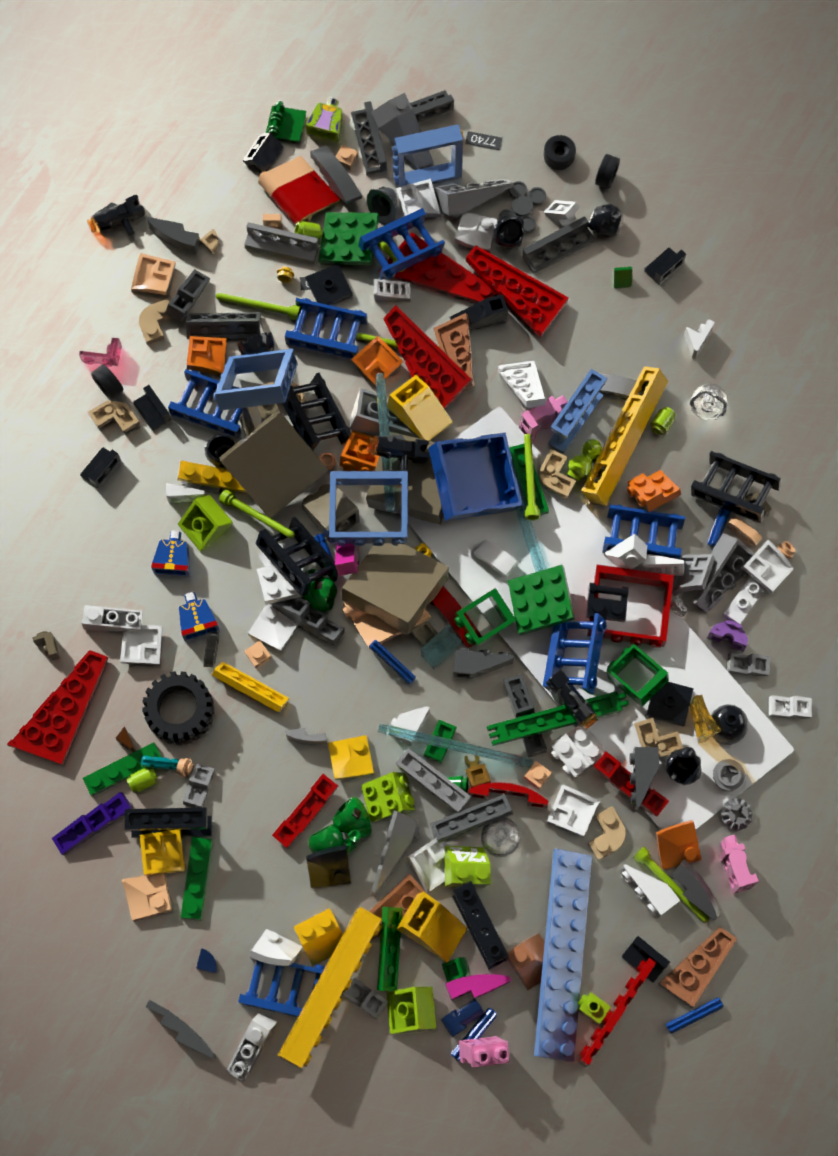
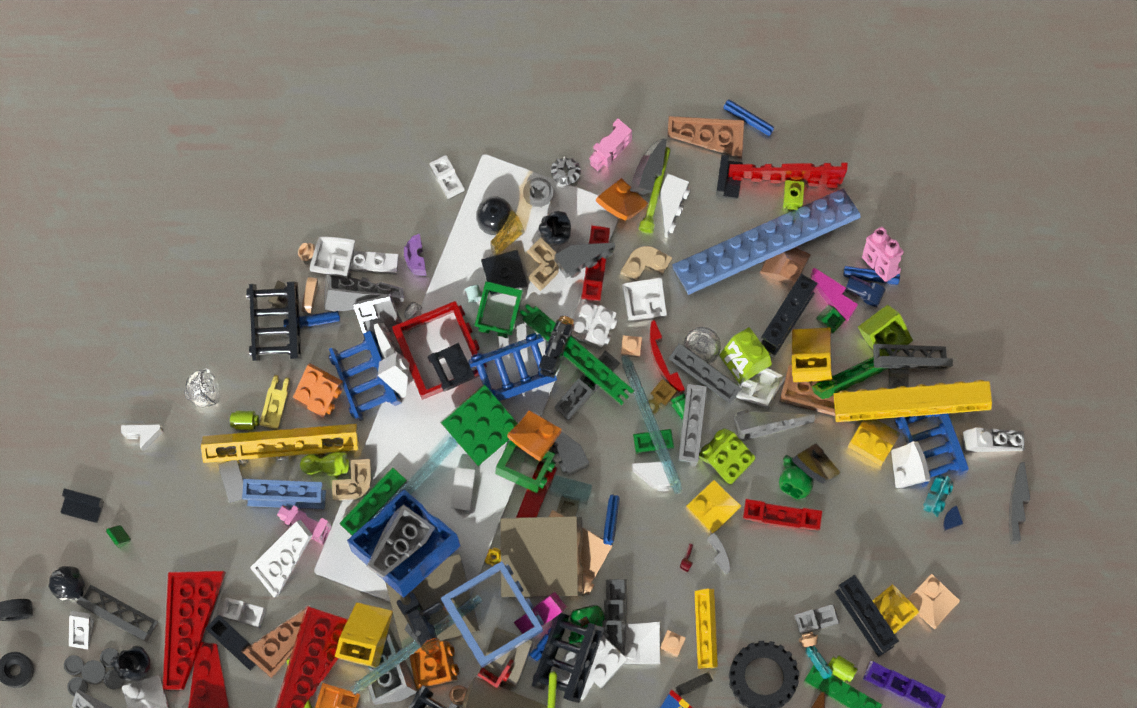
camera: 120 degrees left, 5 degrees up
green plate [181,837,213,921] -> none
green piece [332,797,372,845] -> none
lime piece [524,434,540,521] -> none
light grey slope [727,652,770,676] -> none
none -> white slope [220,597,266,628]
none -> light yellow hinge [259,375,290,430]
none -> light grey wedge [366,505,435,578]
none -> light aqua axle [465,285,482,303]
none -> red bracket [477,659,514,688]
none -> orange plate [507,410,561,461]
none -> dark red hand [680,543,693,572]
none -> dark grey fence [873,344,953,370]
none -> teal hinge [923,475,953,517]

